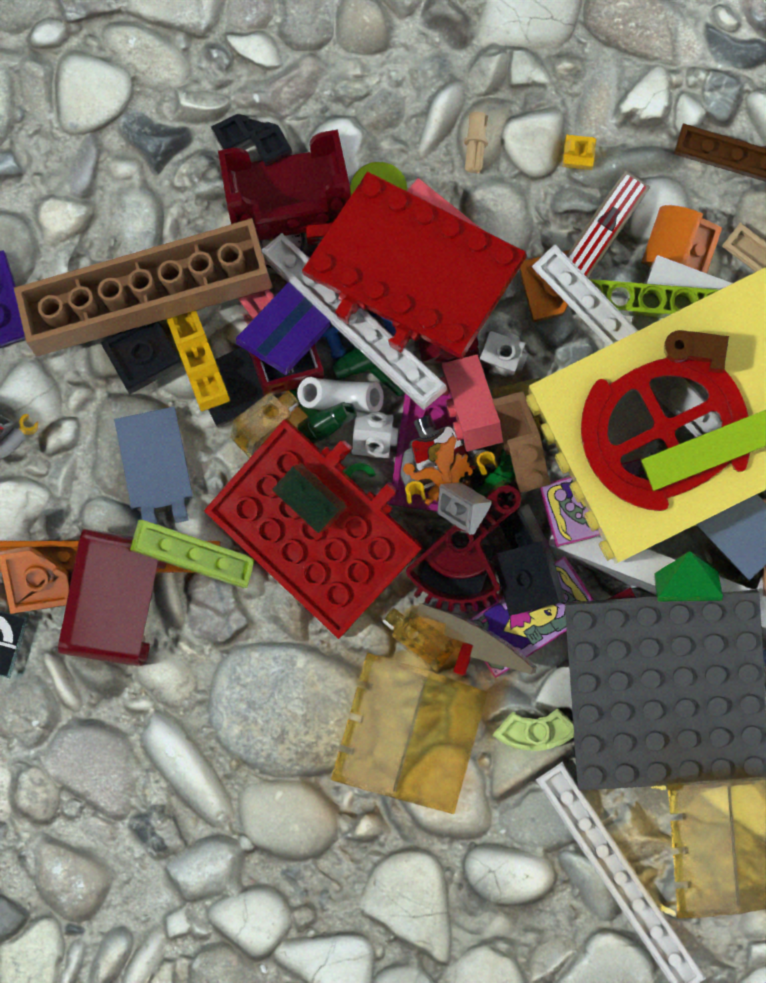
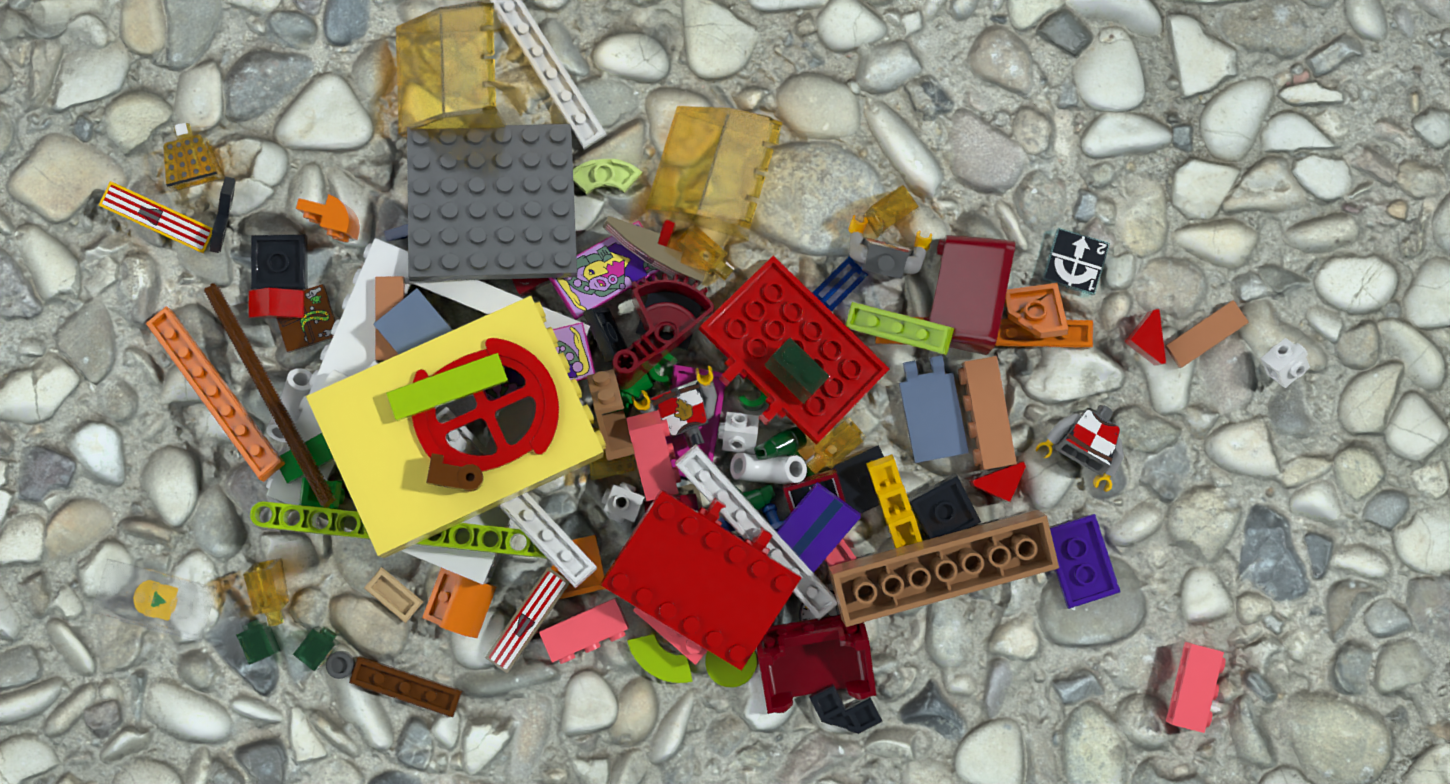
camera: 175 degrees left, 5 degrees up
red tile [306,223,333,245] -> none
orange piece [403,435,473,506] -> none
light grey slope [438,483,491,535] -> none
tan axle [464,112,488,174] -> none
black plate [492,539,566,616] -> none
yellow tile [562,134,596,170] -> none
green slope [654,551,723,602] -> none
none -> coral brick [539,597,629,664]
none -> lime tile [627,634,693,683]
none -> clear blue tile [812,256,868,312]
none -> torso [848,215,932,279]
none -> clear yellow torso [863,184,920,238]
none -> nougat brick [958,356,1017,470]
none -> red slope [969,461,1026,502]

